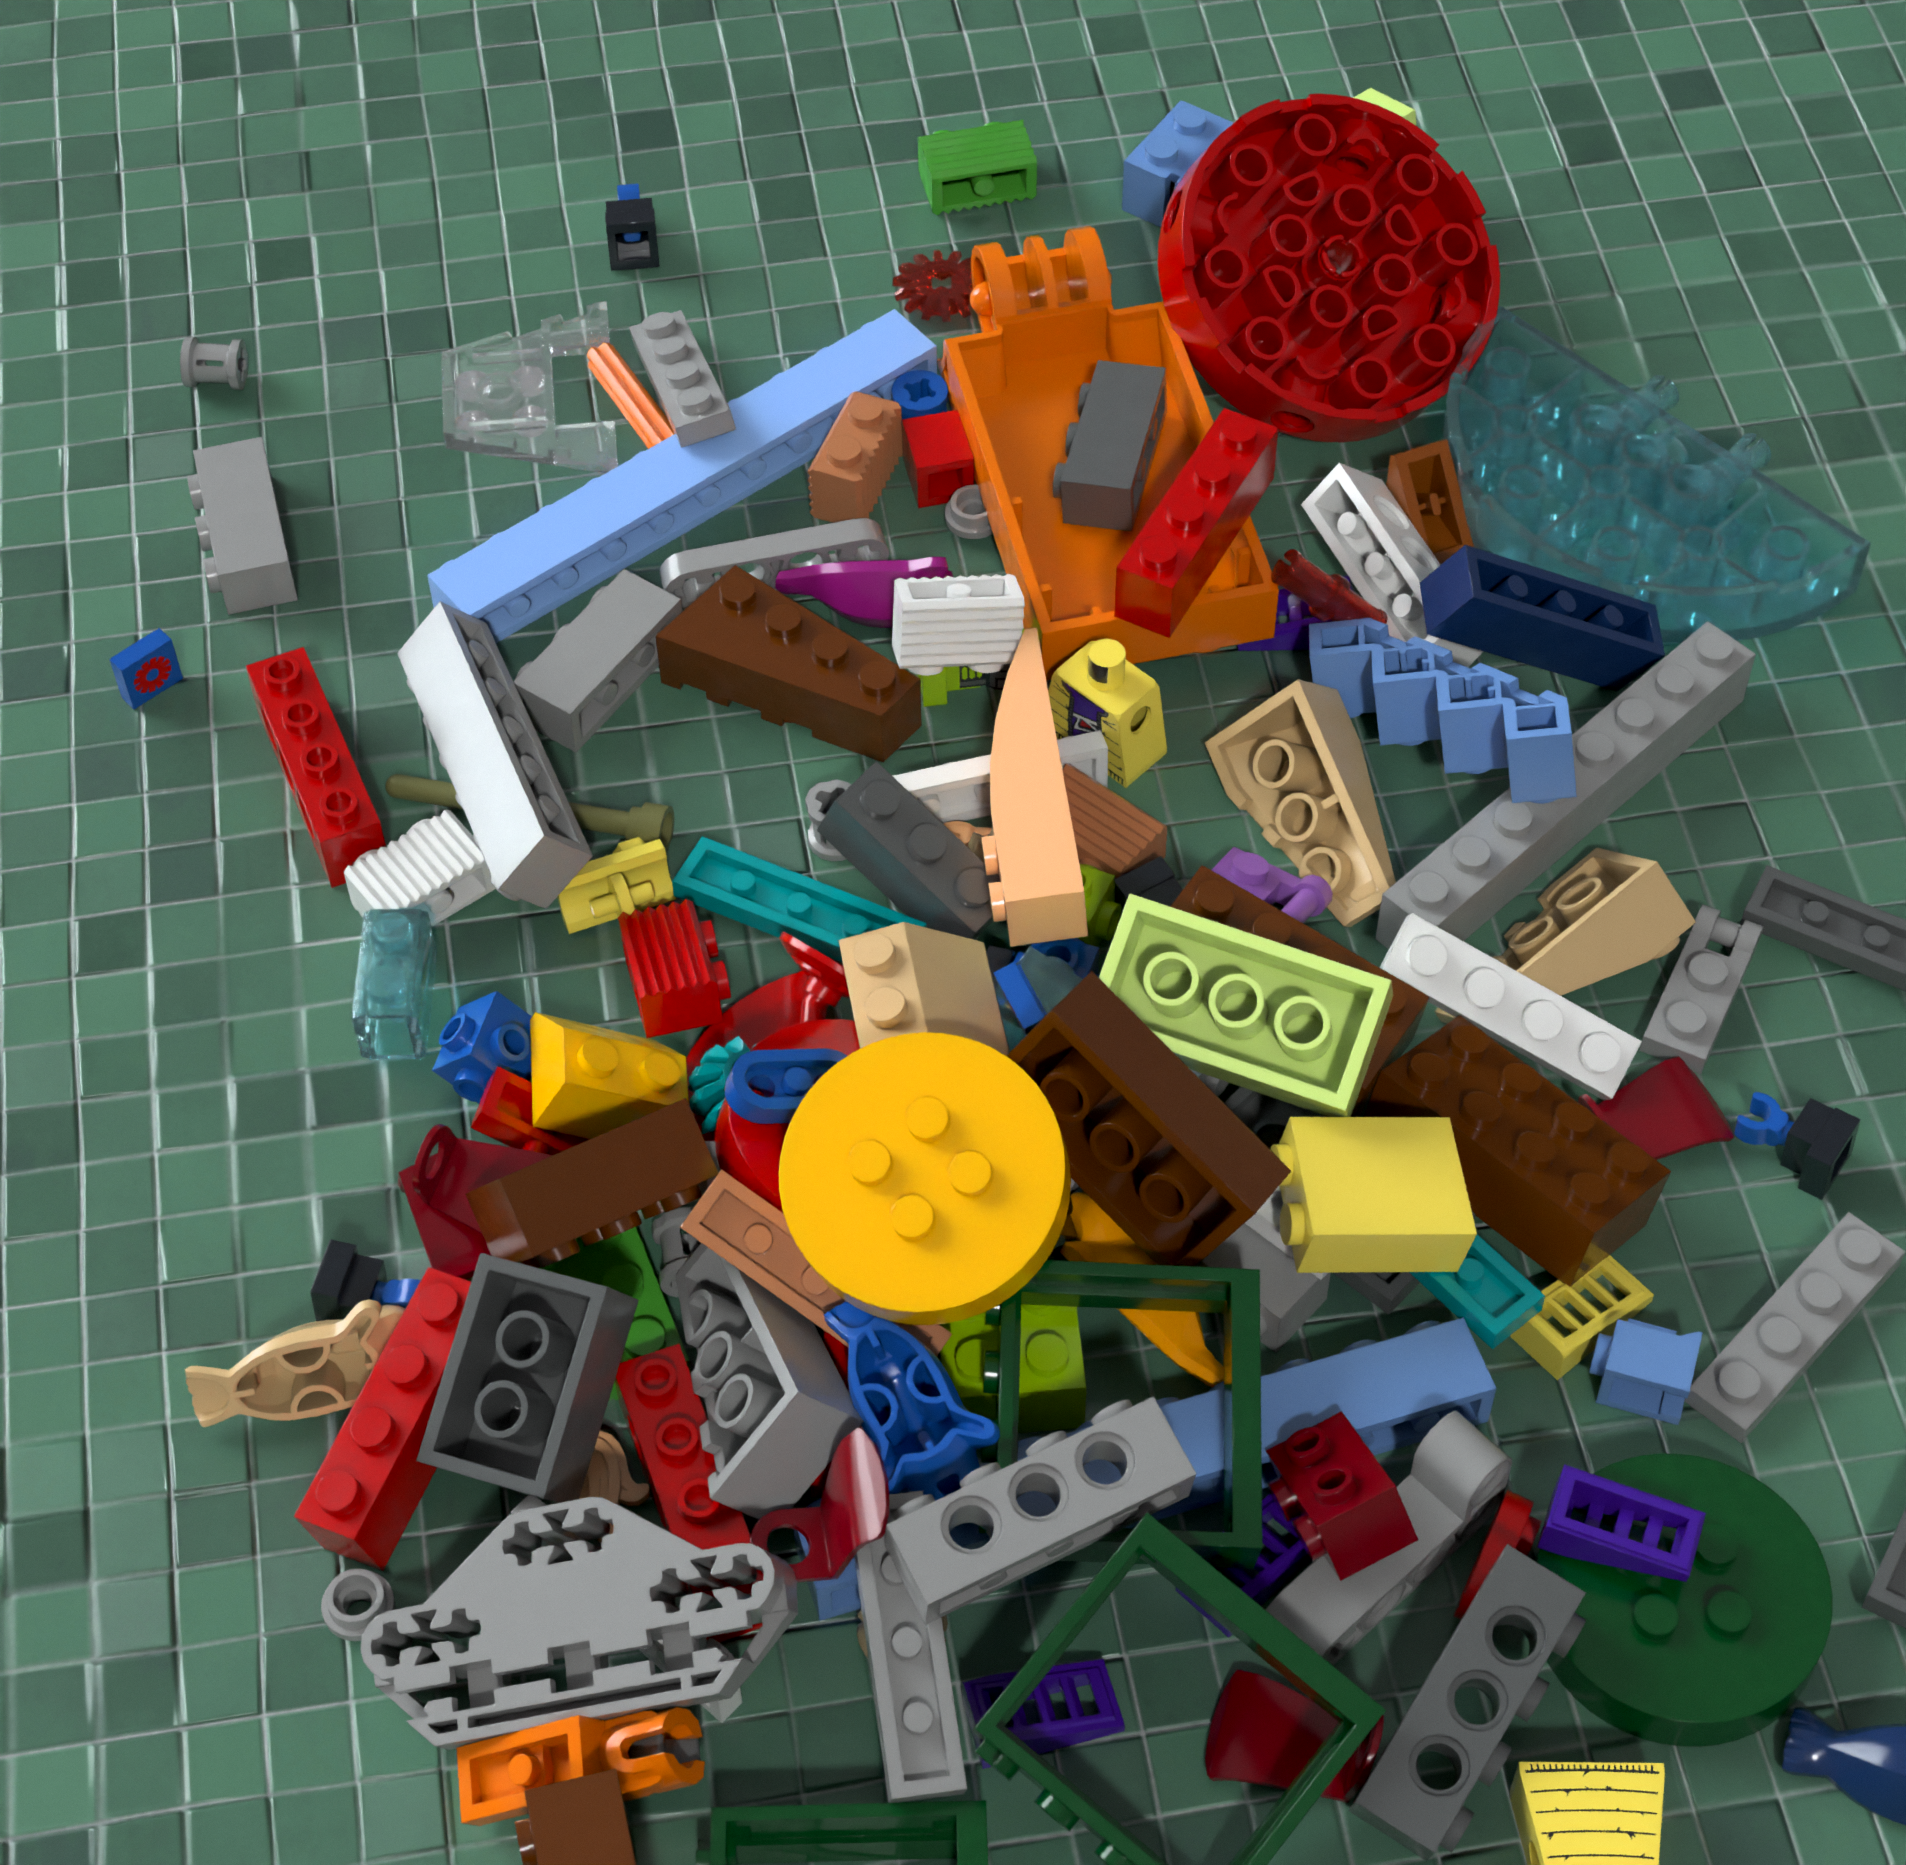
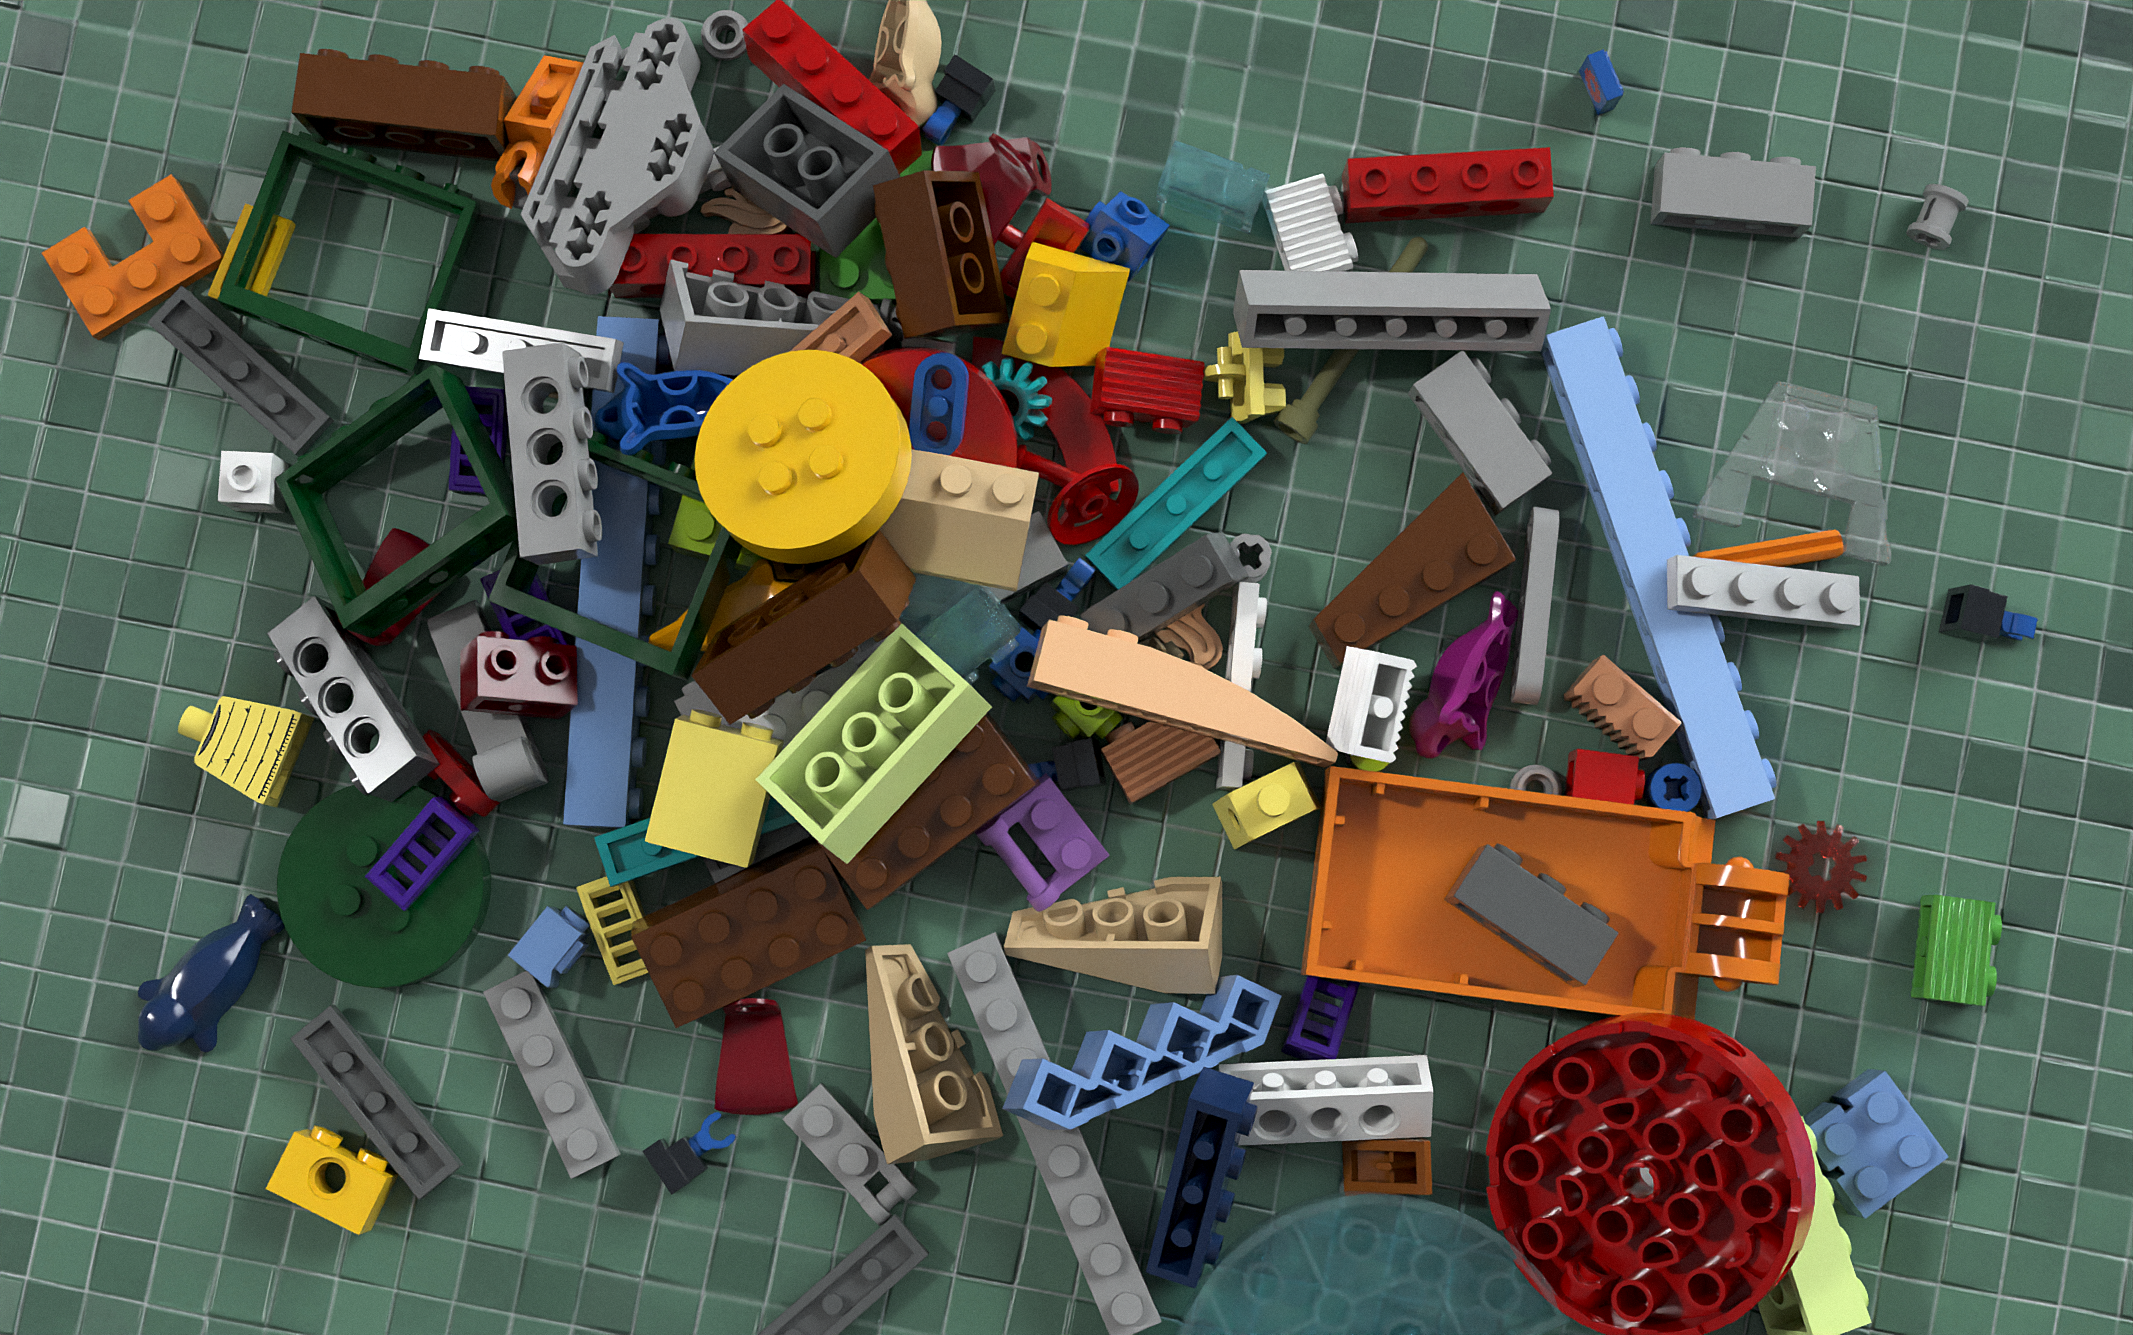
camera: 110 degrees right, 30 degrees up
dark red piece [749,1427,889,1582] -> none
blue tile [994,962,1047,1036] -> none
red brick [1114,408,1279,638] -> none
clear red pin [1271,549,1388,624] -> none
white plate [1379,913,1642,1100] -> none

